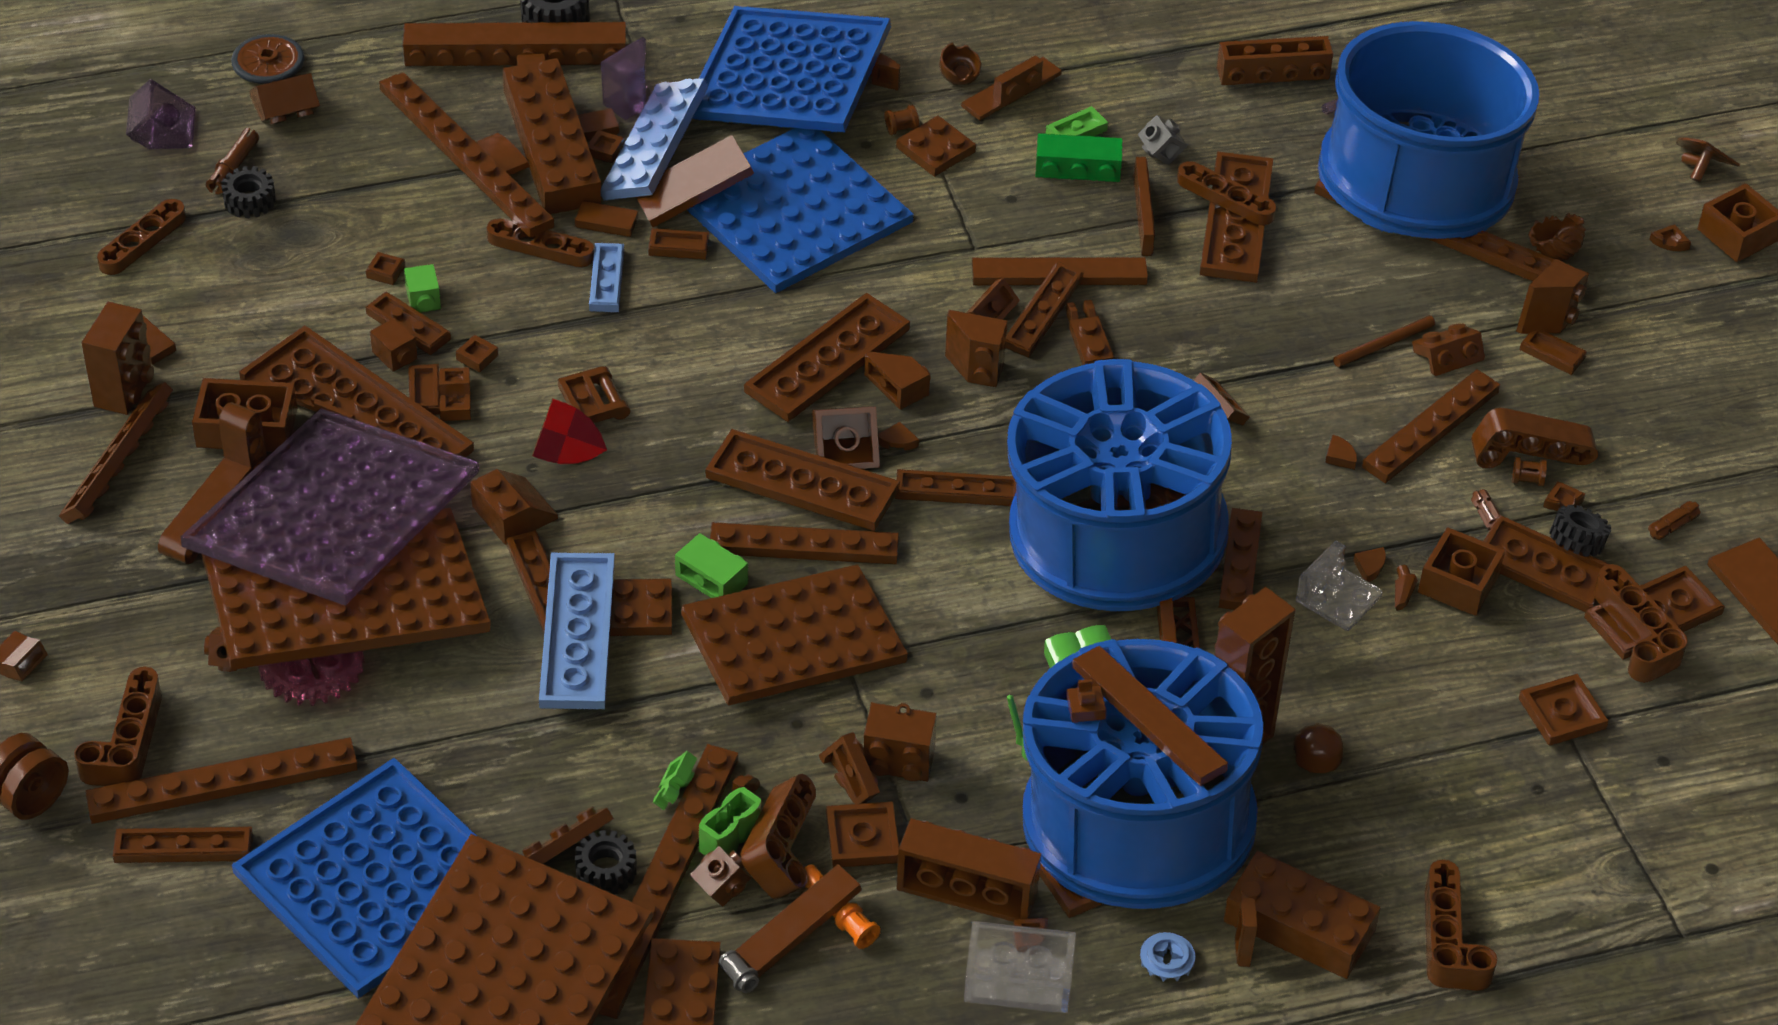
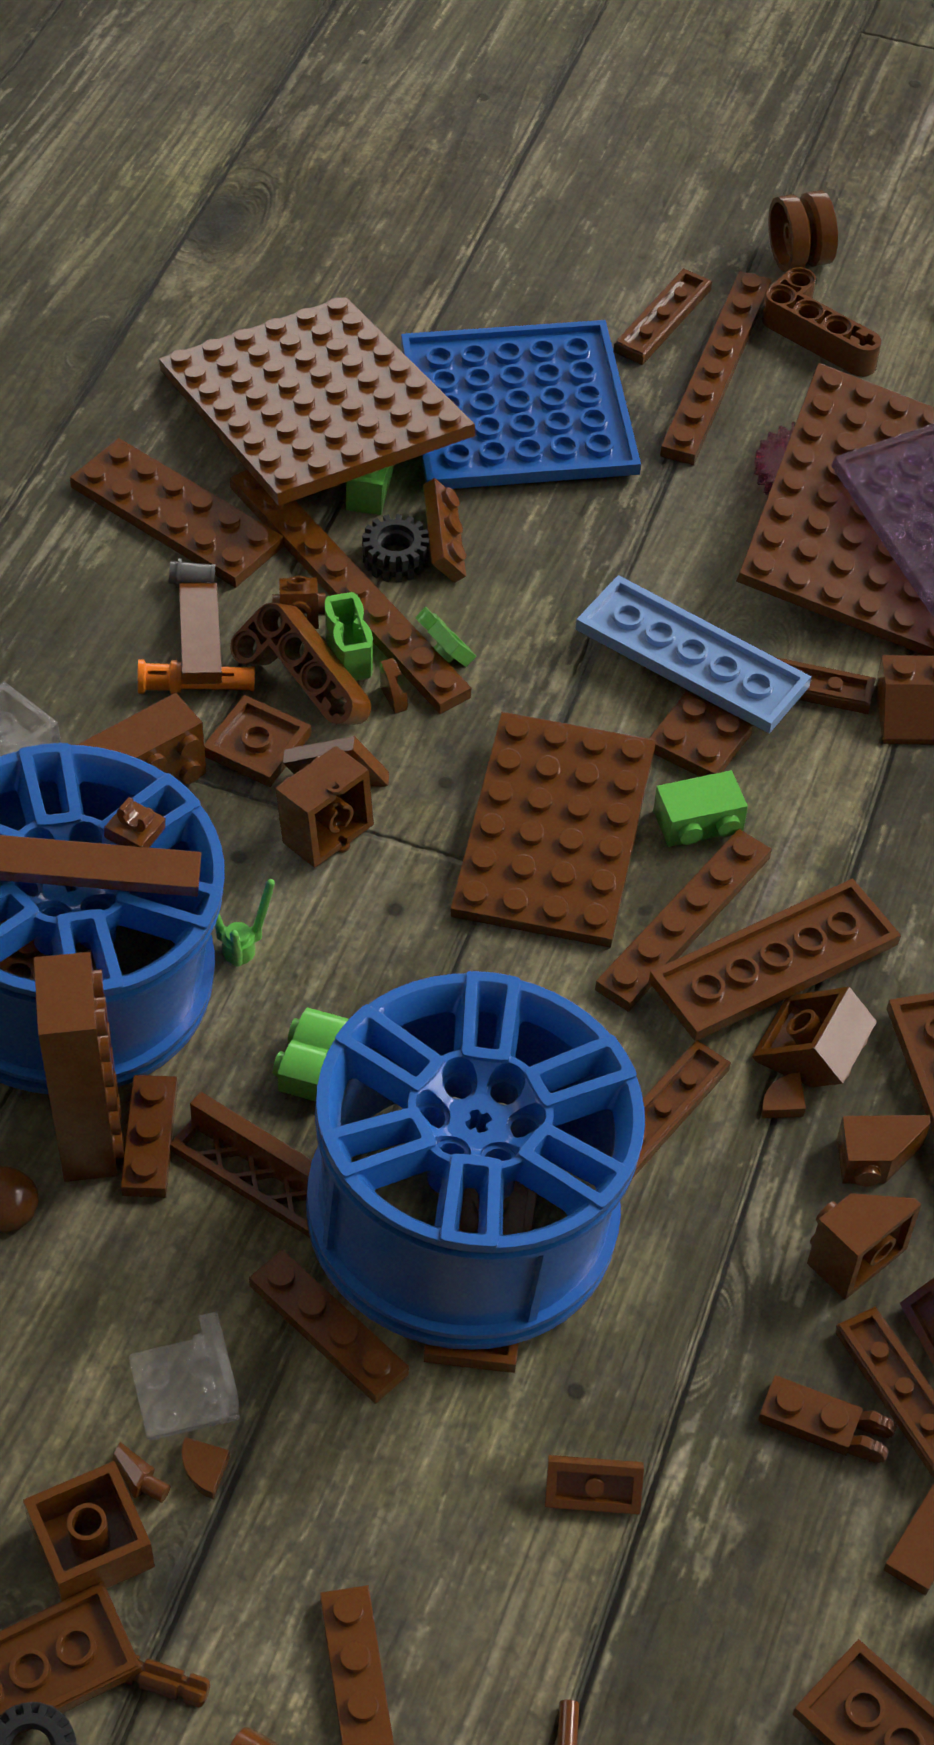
camera: 125 degrees right, 5 degrees up
reddish brown tile [1325,435,1357,470] -> none

